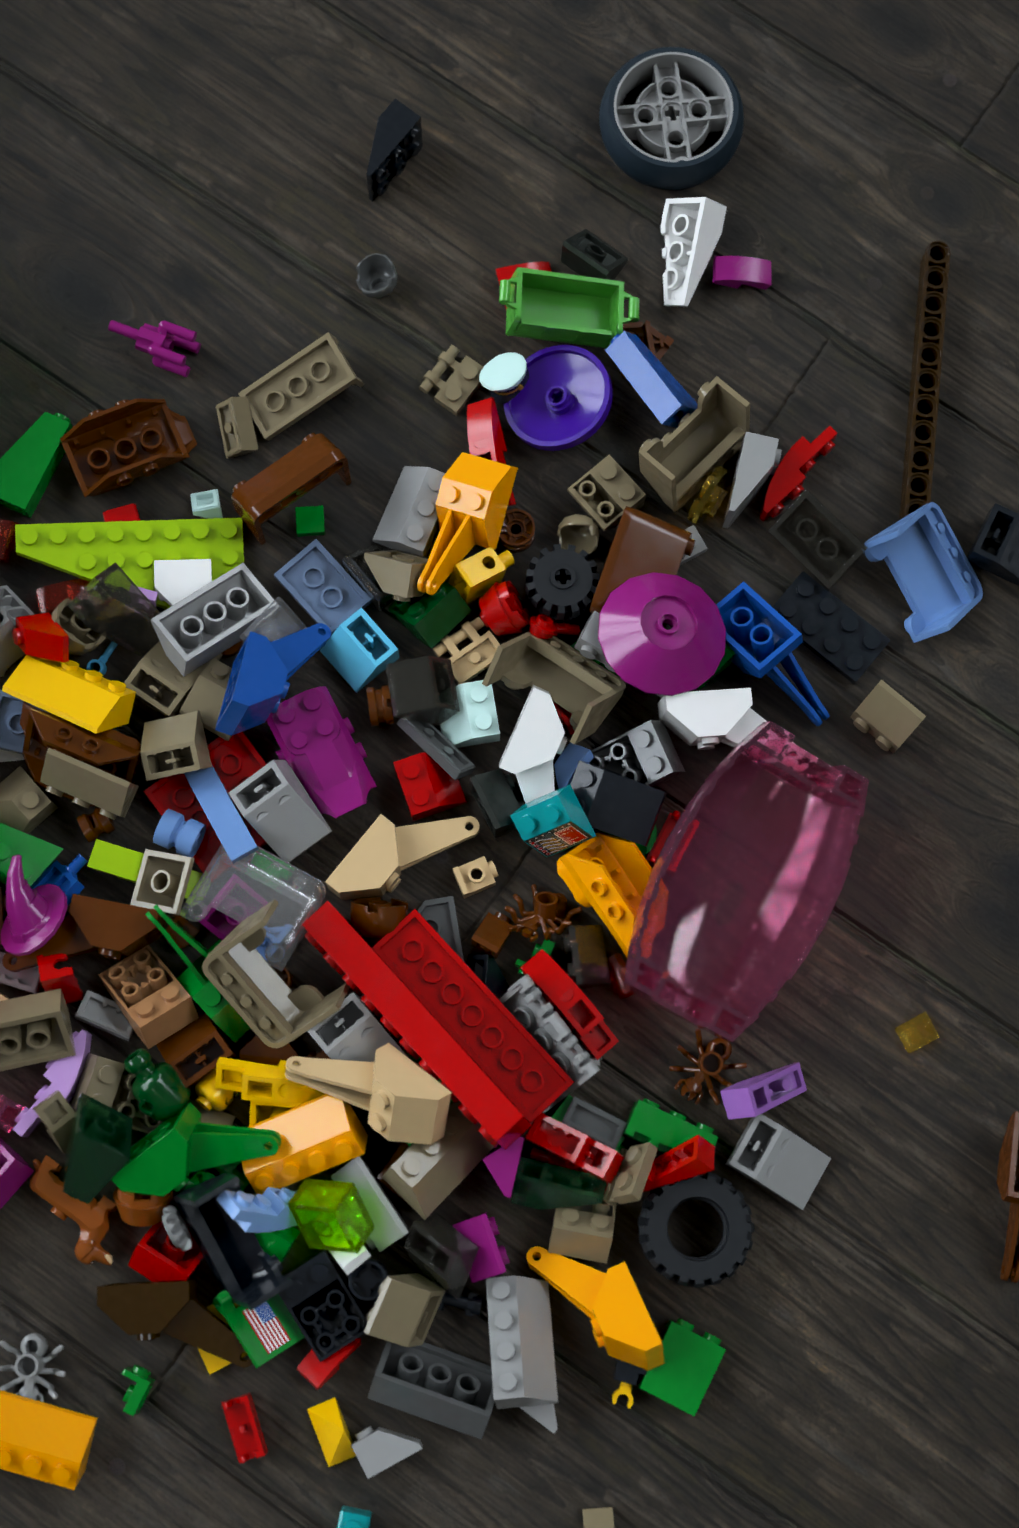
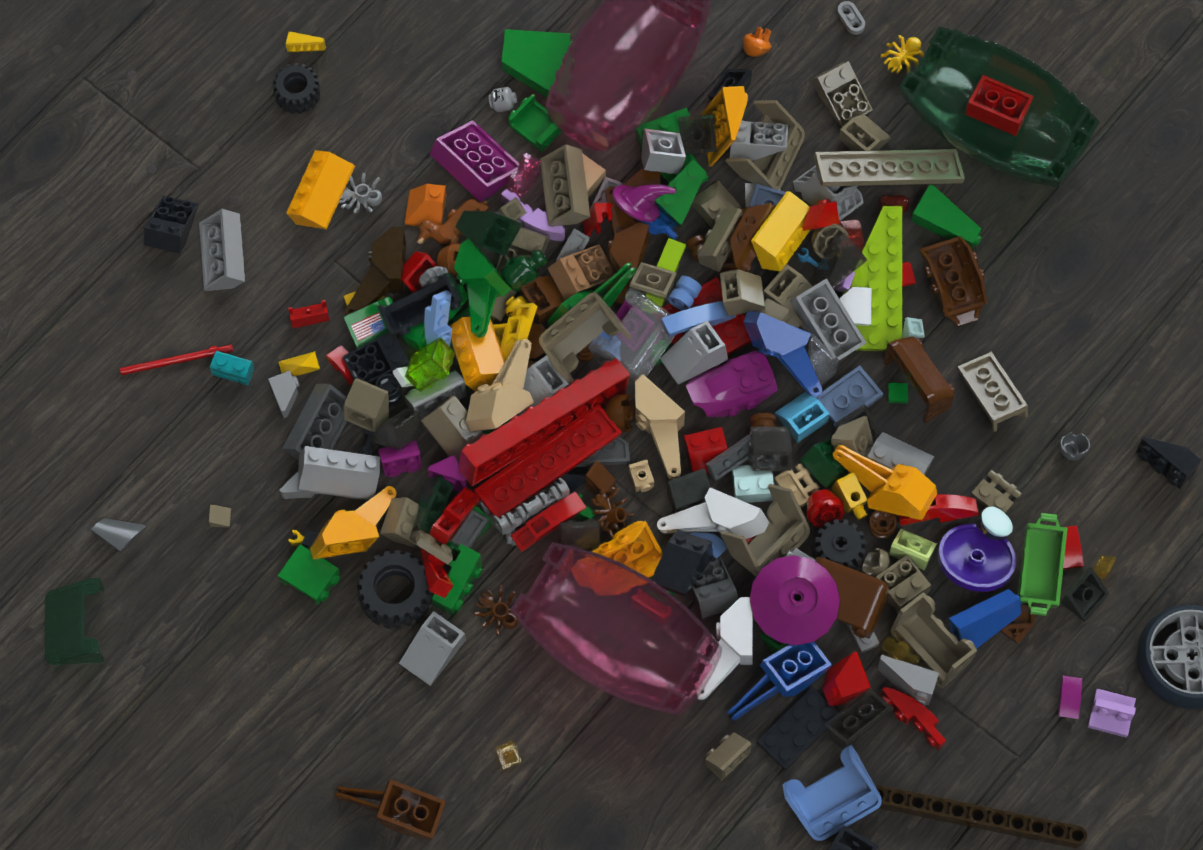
camera: 100 degrees right, 10 degrees down
magenta plant [108,320,201,378] -> none
green bracket [122,1364,155,1416] -> none
dark tan slope [216,397,258,459] -> none
teal slope [510,784,596,857] -> none
red plate [529,614,580,639] -> none
white wedge [661,197,727,307] -> none
medium lavender slope [720,1062,807,1120] -> none
none -> orange slope [404,184,447,226]
none -> red slope [822,652,871,706]
none -> yellowish green slope [889,529,936,570]
none -> lavender bracket [1088,689,1136,738]
none -> clear yellow slope [1093,556,1116,579]

